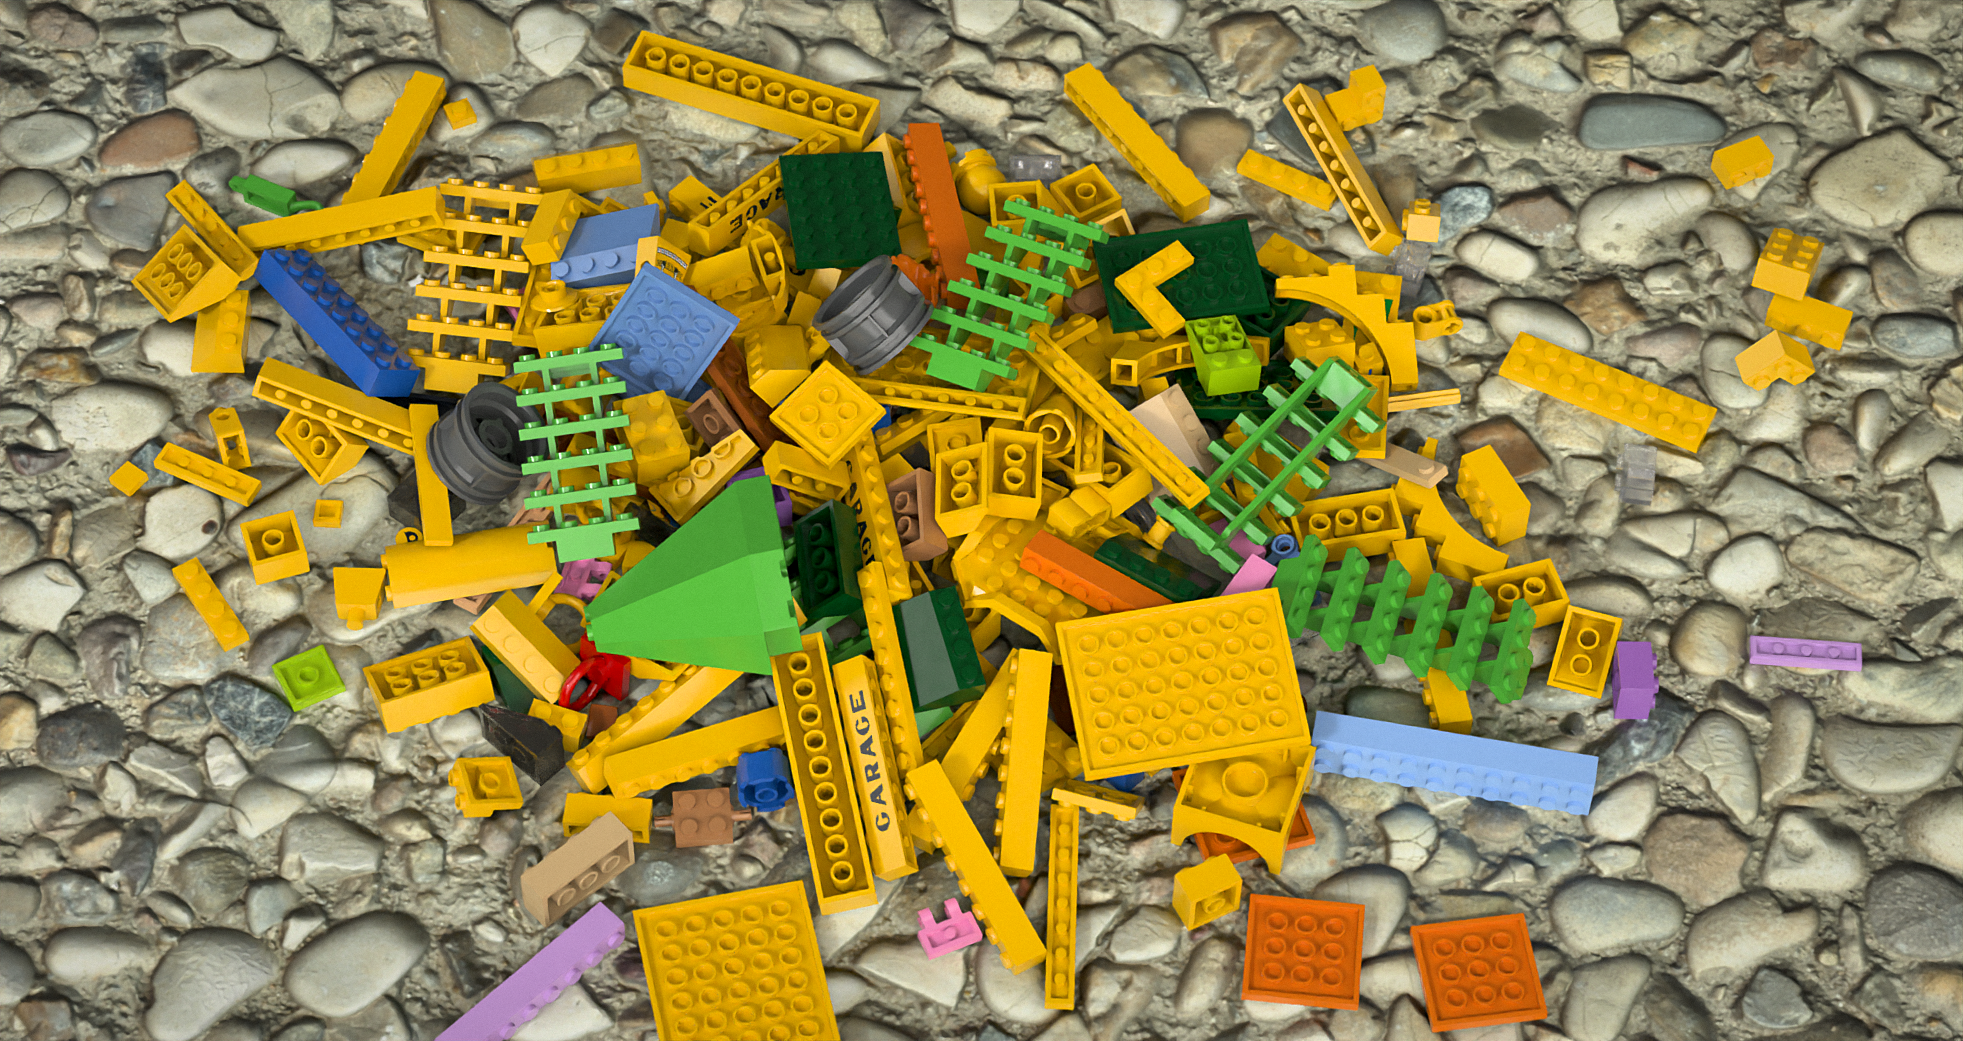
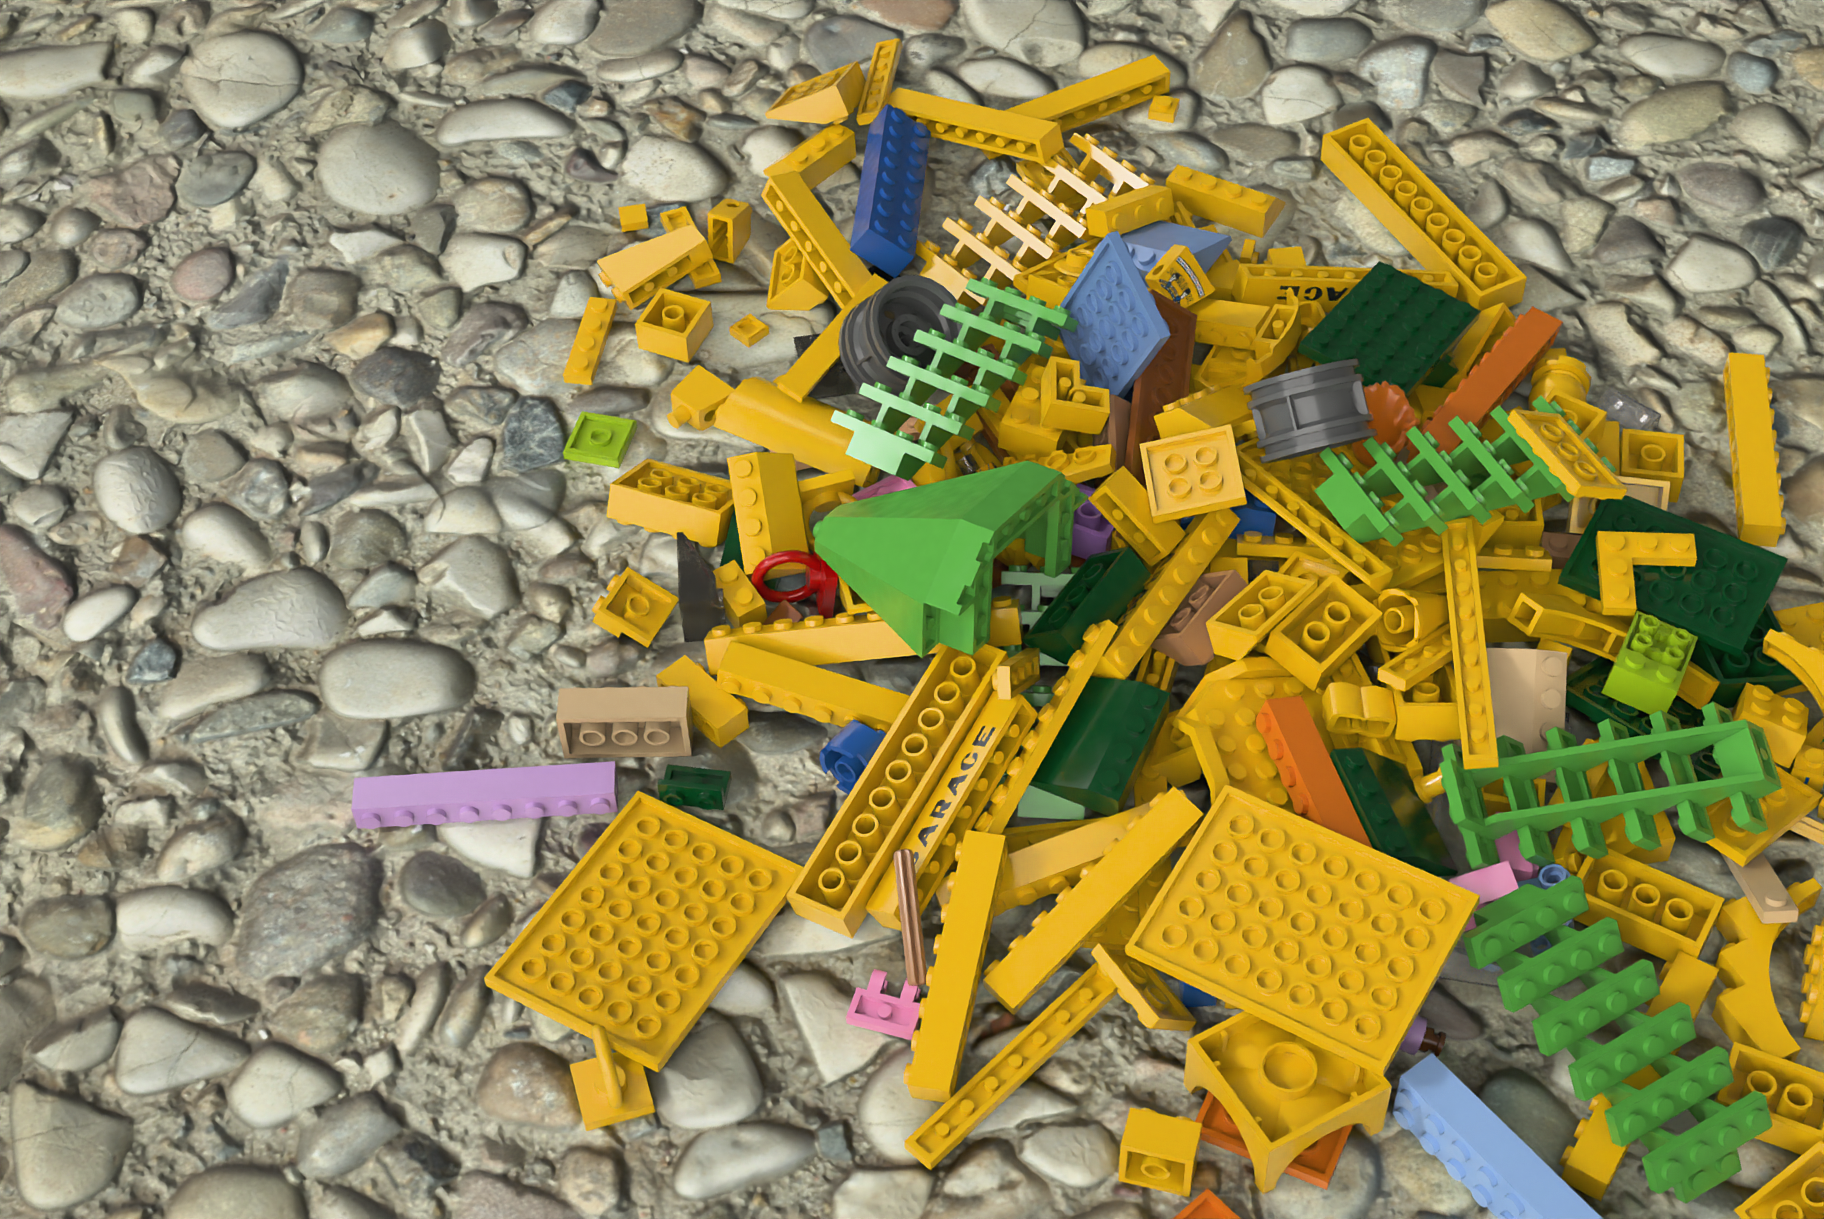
camera: 45 degrees right, 5 degrees down
bright green piece [229,174,325,217] -> none
medium nougat plate [654,787,752,848] -> none
none -> yellow slope [597,224,713,310]
none -> dark green bracket [657,764,732,810]
none -> medium nougat axle [893,849,927,986]
none -> yellow plate [992,648,1040,699]
none -> yellow brick [1041,356,1110,435]
none -> yellow plate [1507,409,1628,500]

